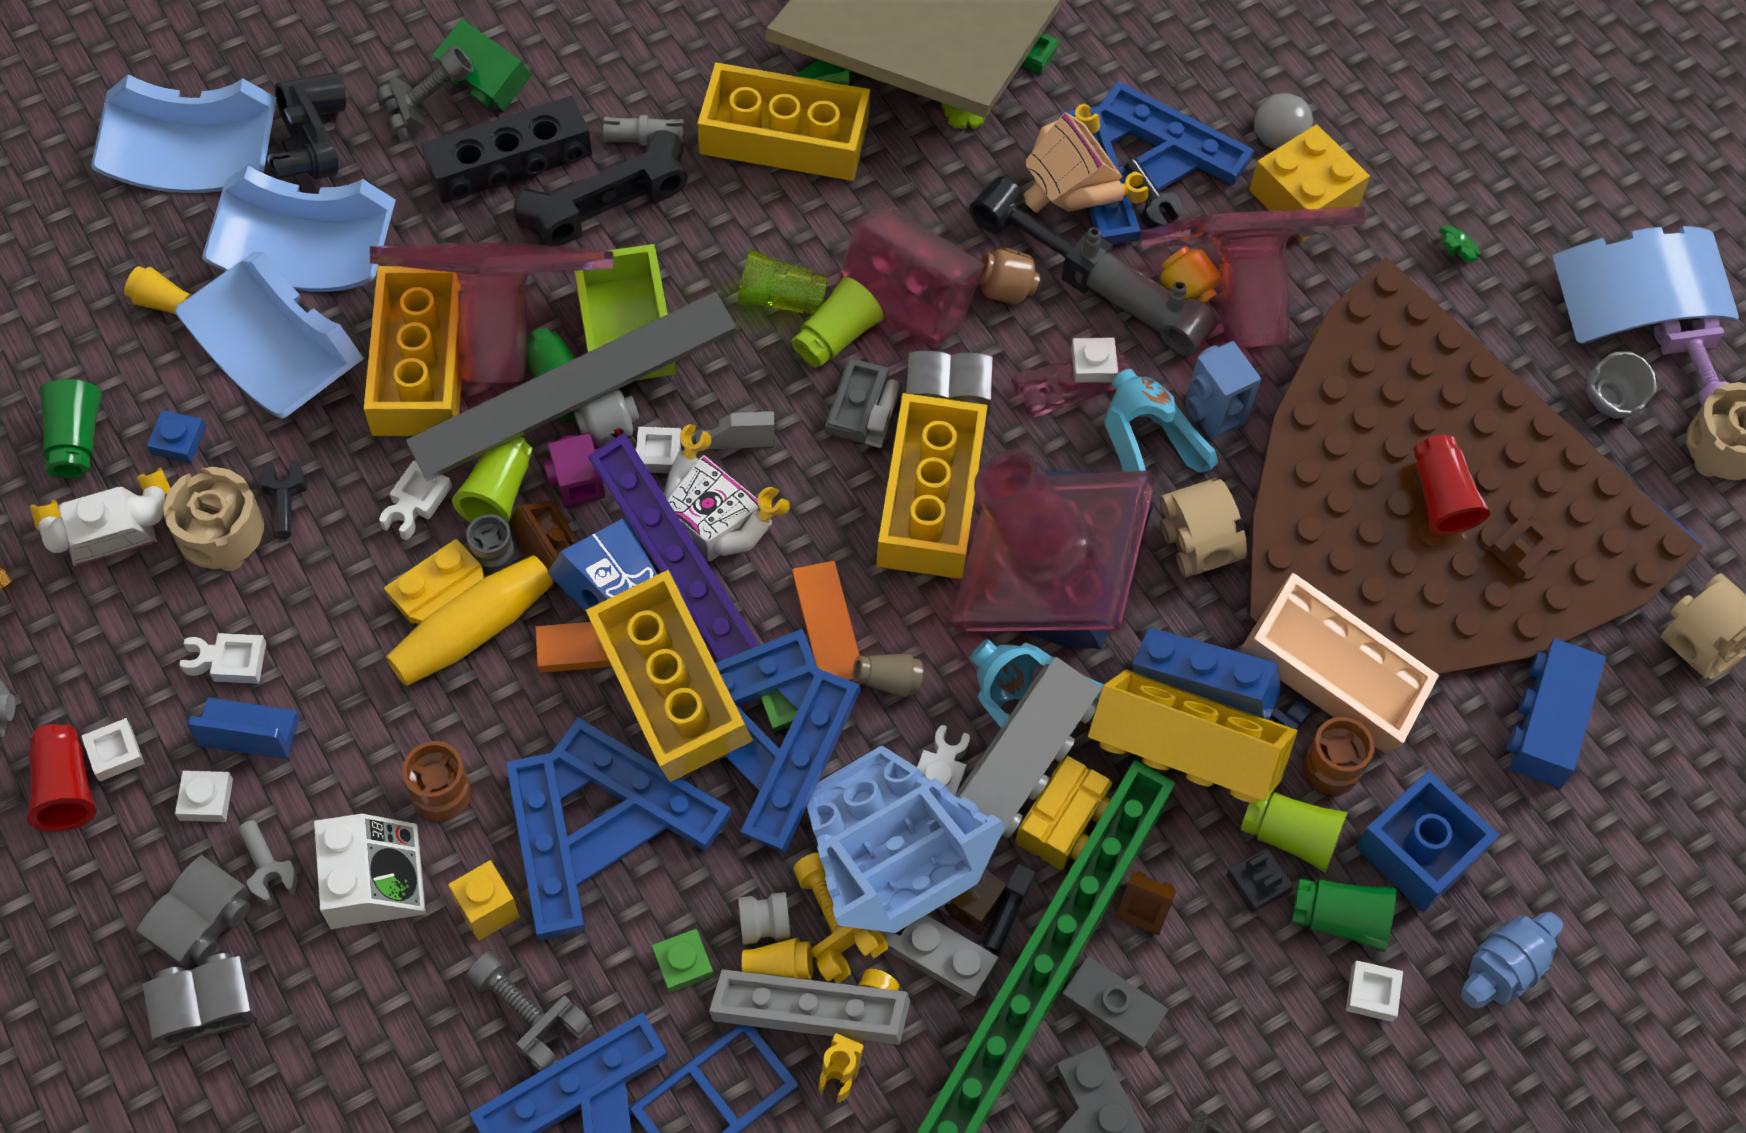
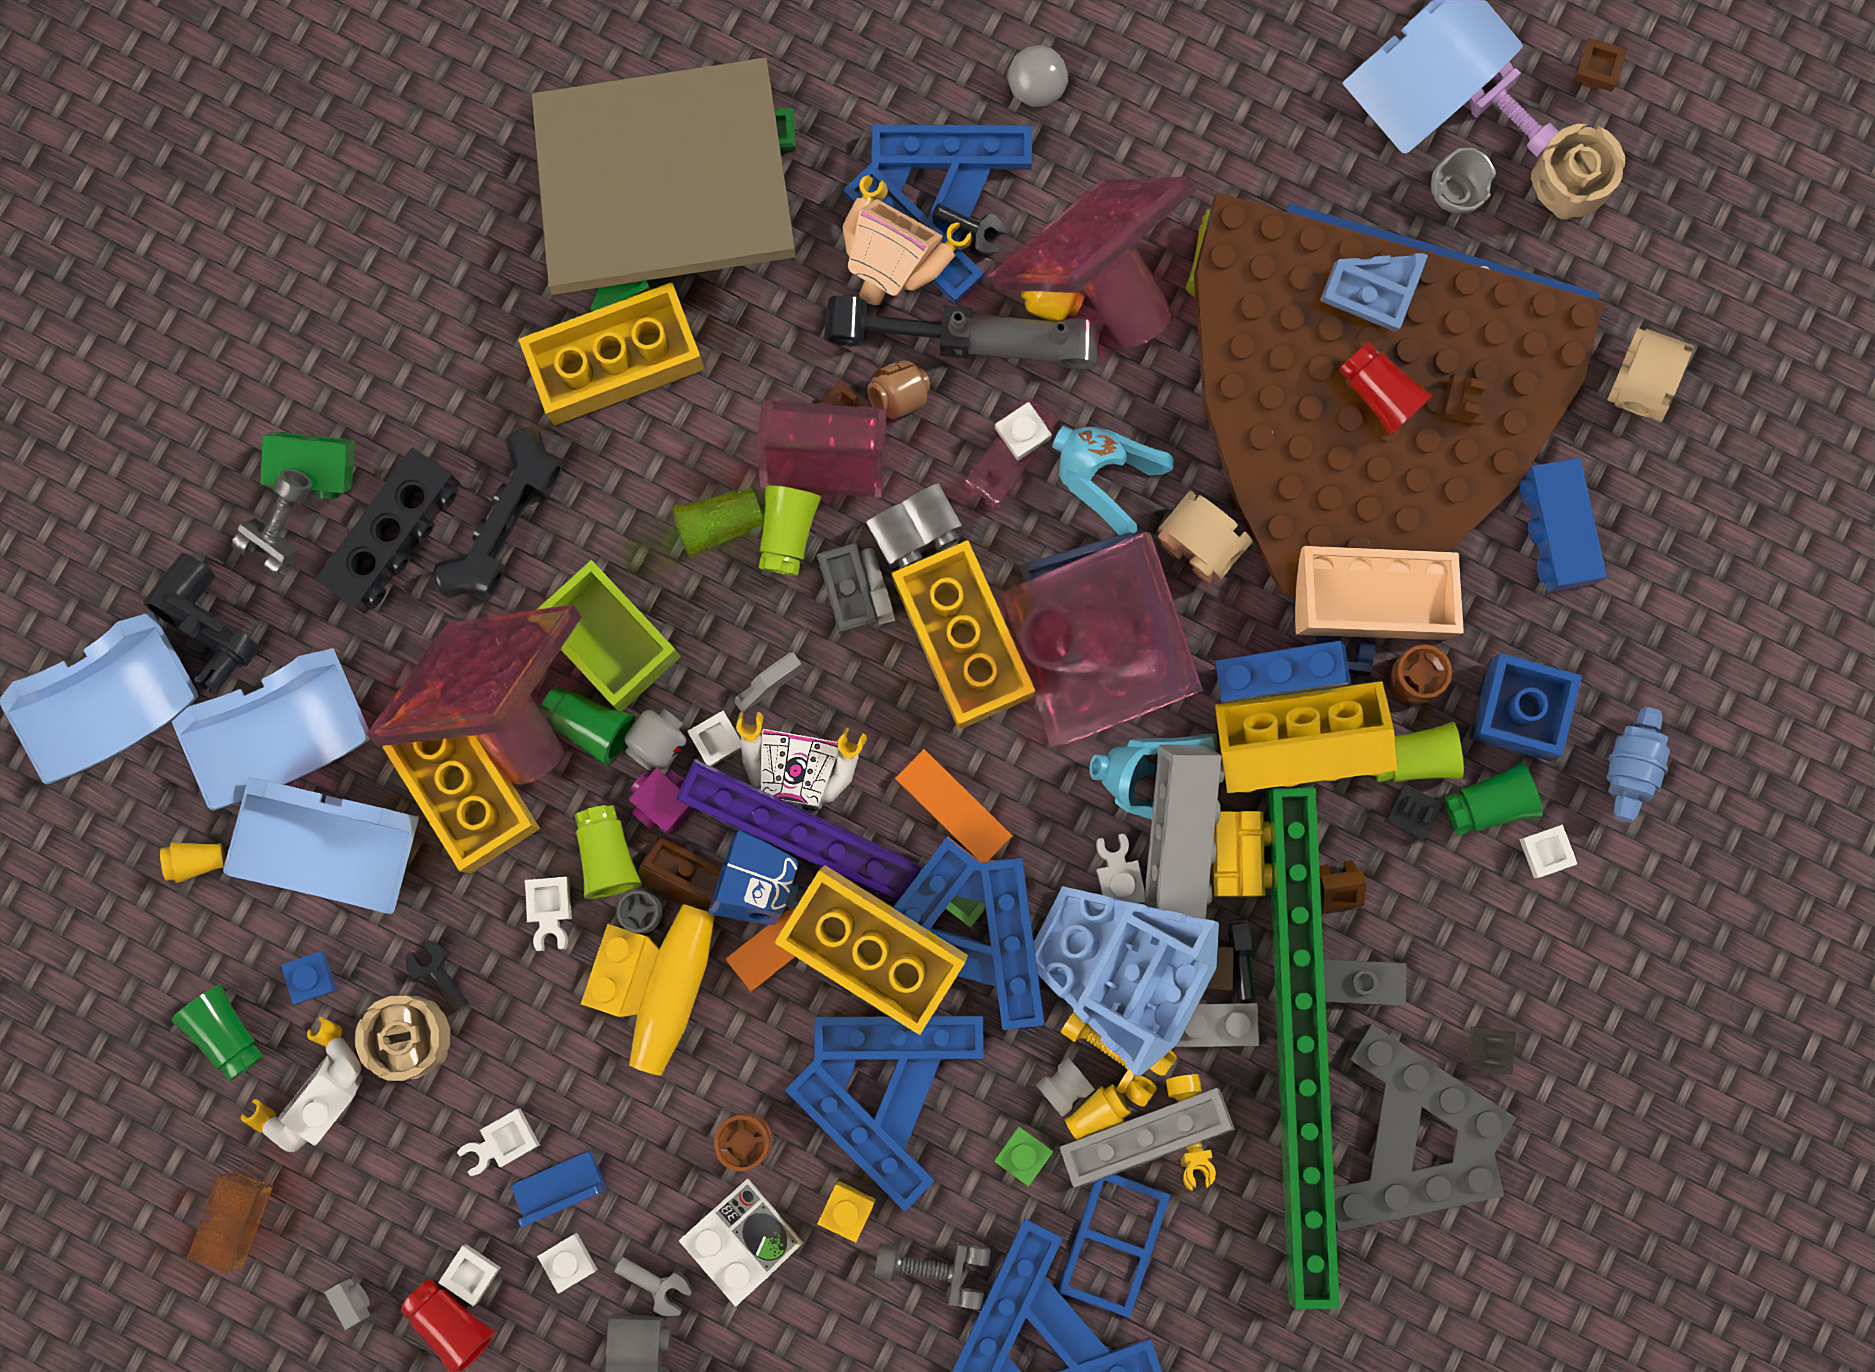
camera: 25 degrees left, 20 degrees up
dark grey tile [406,291,736,482] -> none
light grey pin [603,115,684,147] -> none
dark tan cone [853,653,923,698] -> none
medium blue brick [1185,341,1261,440] -> none
yellow brick [1249,124,1370,243] -> none
green plant [1438,225,1481,263] -> none
none -> medium blue wing [1320,253,1428,332]

